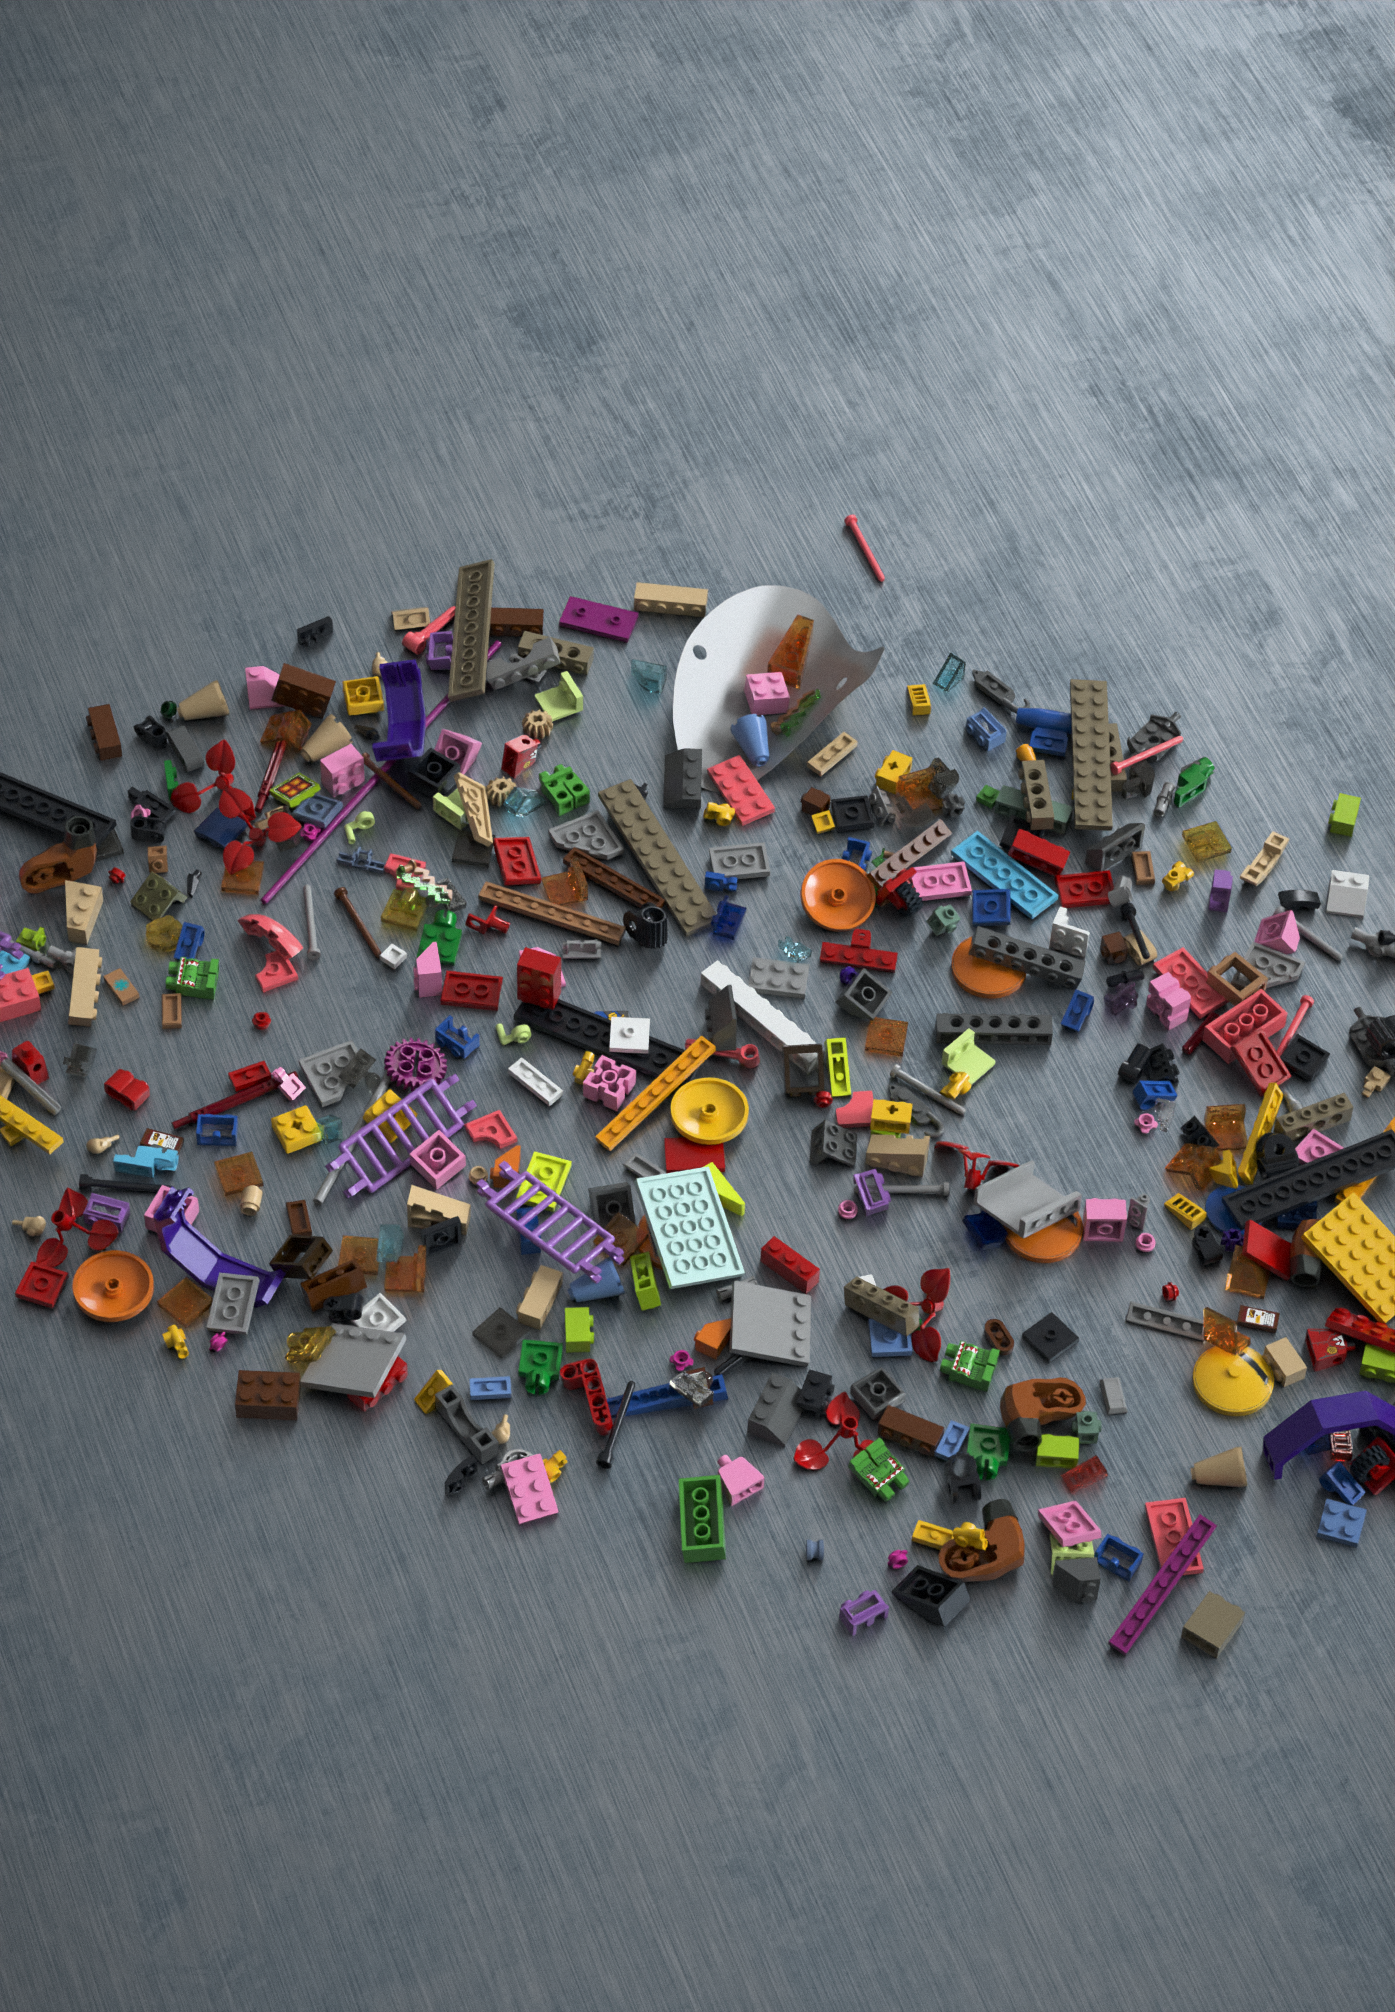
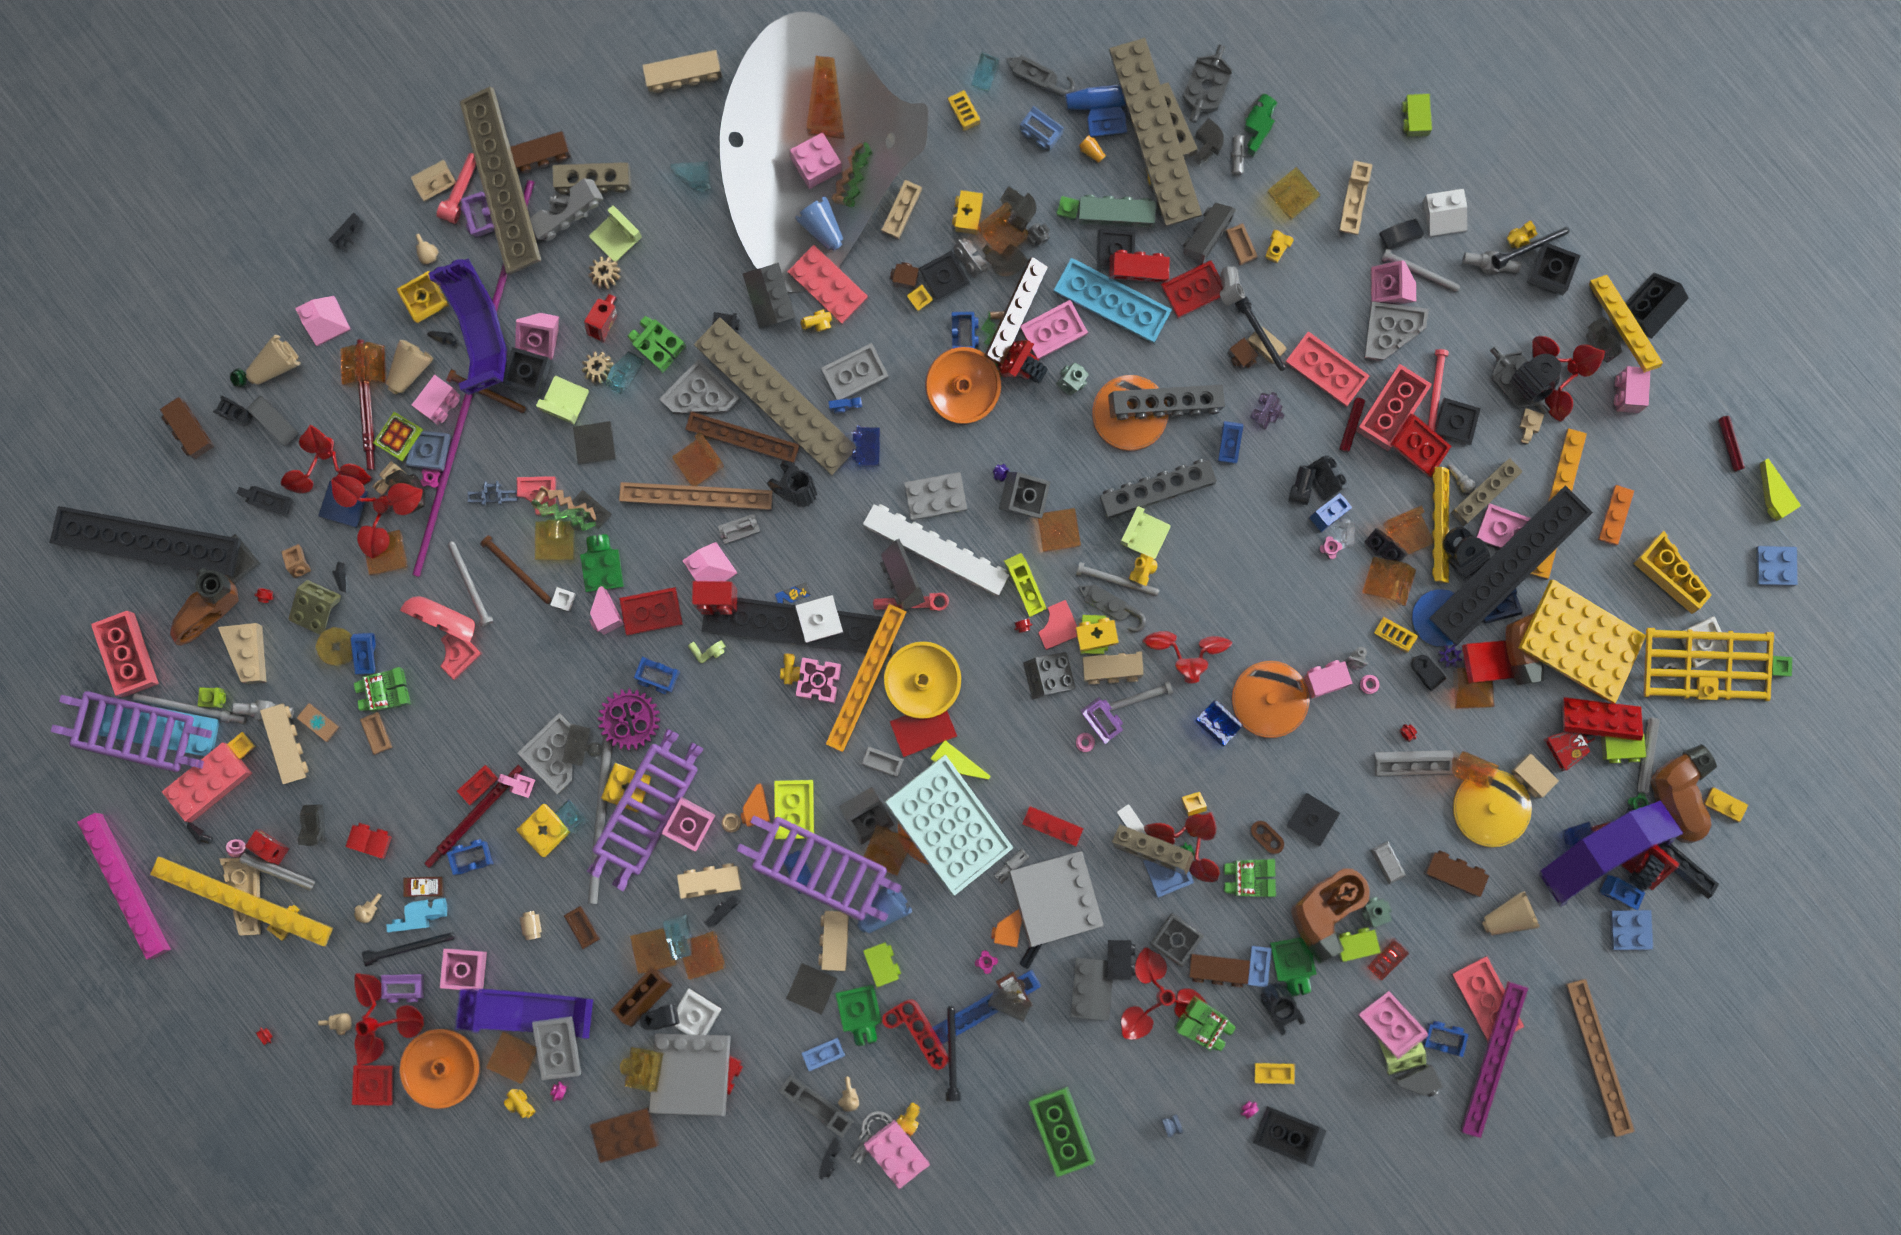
camera: 10 degrees left, 30 degrees up
black piece [130,816,167,843] -> none
bright pink plate [131,805,151,819] -> none
green plate [164,760,178,801] -> none
clear orange plate [214,1151,264,1196] -> none
red plate [252,1012,271,1030] -> none
dark brown window [269,1235,333,1280] -> none
reddish brown brick [271,663,336,719] -> none
yellowish green plate [344,811,375,844] -> none
yellow slope [414,1370,453,1414] -> none
tan wing [454,772,493,847] -> none
red bracket [465,905,511,935] -> none
coral tile [465,1110,517,1149] -> none
red tile [493,837,542,885] -> none
white plate [508,1058,563,1106] -> none
magenta plate [559,596,639,643] -> none
lime slope [630,1251,661,1311] -> none
bright pink torso [717,1455,764,1506] -> none
clear light blue plate [778,936,812,963] -> none
dark brown window [782,1043,825,1096] -> none
red plate [820,929,898,973] -> none
medium lavender window [839,1590,889,1636] -> none
dark orange piece [939,1499,1025,1582] -> none
yellow plate [953,1522,988,1550] -> none
blue tile [972,889,1011,927] -> none
light grey panel [974,1160,1082,1239] -> none
dark tan brick [1018,760,1054,830] -> none
white bracket [1049,907,1090,957] -> none
black axle [1106,968,1144,988] -> none
coral bar [1110,736,1183,775] -> none
bright pink brick [1146,972,1191,1031] -> none
dark tan brick [1181,1591,1245,1658] -> none
medium nougat window [1207,952,1268,1006] -> none
medium lavender window [1209,869,1233,912] -> none
yellow slope [1209,1149,1238,1189] -> none
tile [1236,1305,1280,1333] -> none
none -> reddish brown brick [1423,850,1490,897]
none -> medium nougat plate [1566,979,1635,1137]

